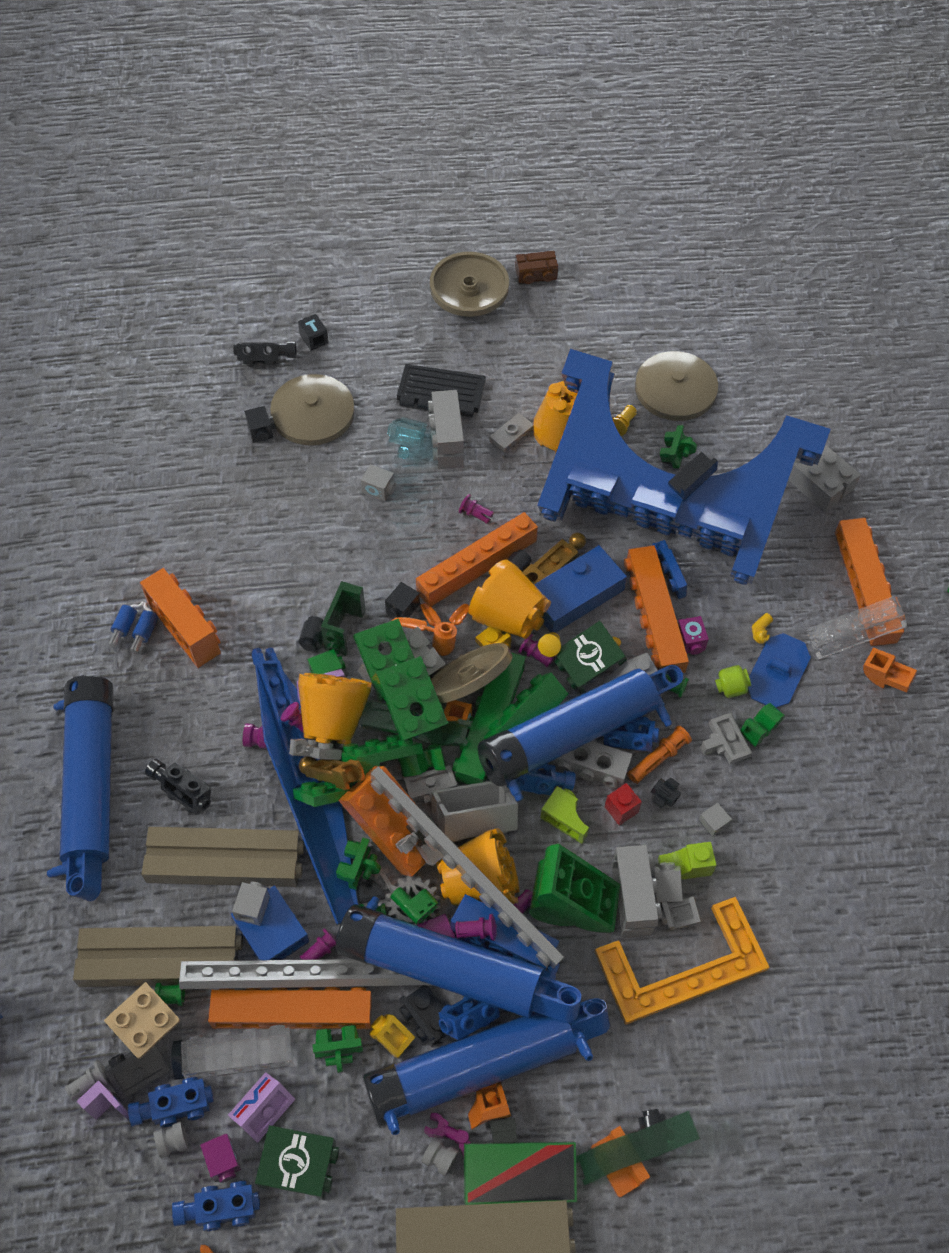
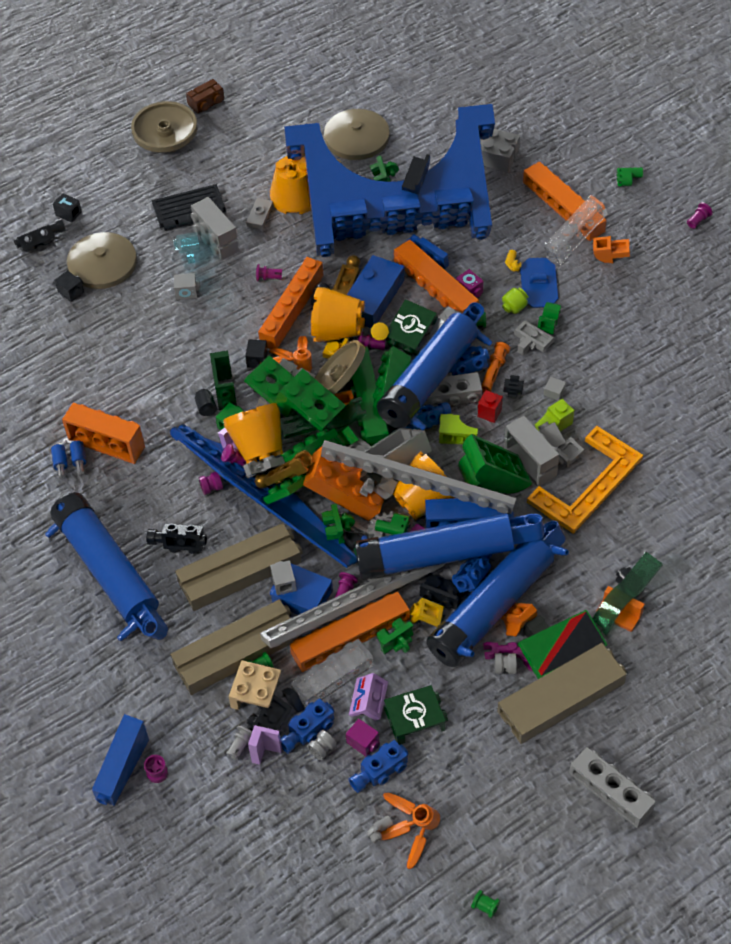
camera: 25 degrees left, 5 degrees down
magenta pin [455,914,497,941] -> none

